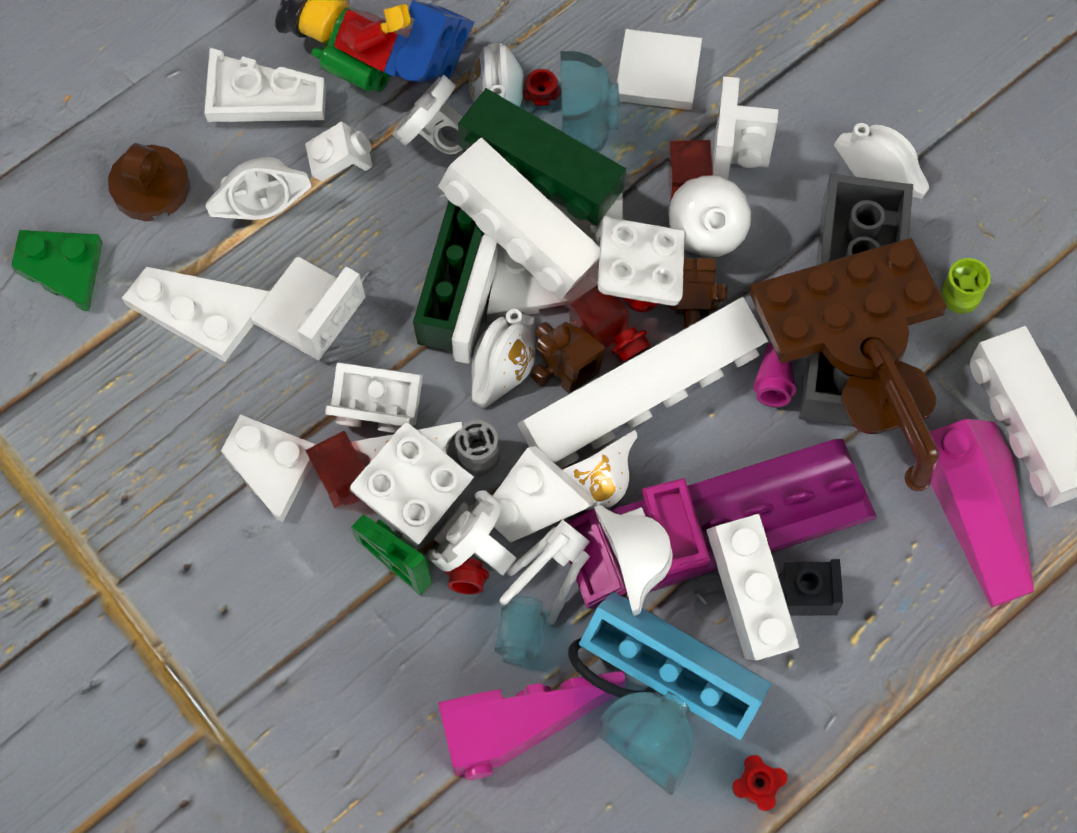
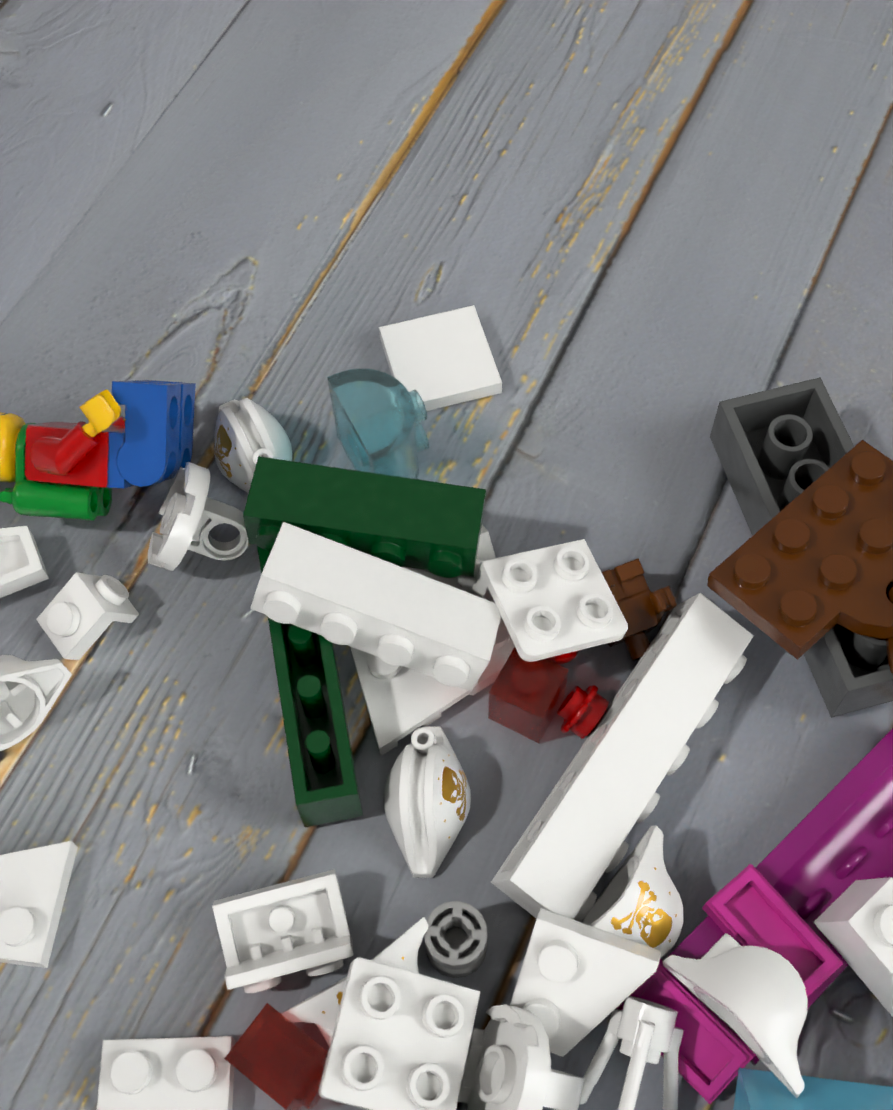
camera: 25 degrees left, 5 degrees down
white bracket [251,257,365,361] -> none
white tile [452,233,499,364] -> none
red plate [523,69,561,107] -> none
reddish brown piece [531,322,605,394] -> none
clear red brick [668,140,713,202] -> none
white cylinder [668,175,751,258] -> none
white bracket [712,76,779,180] -> none
dark pink cone [753,343,796,407] -> none
white hat [834,123,929,199] -> none

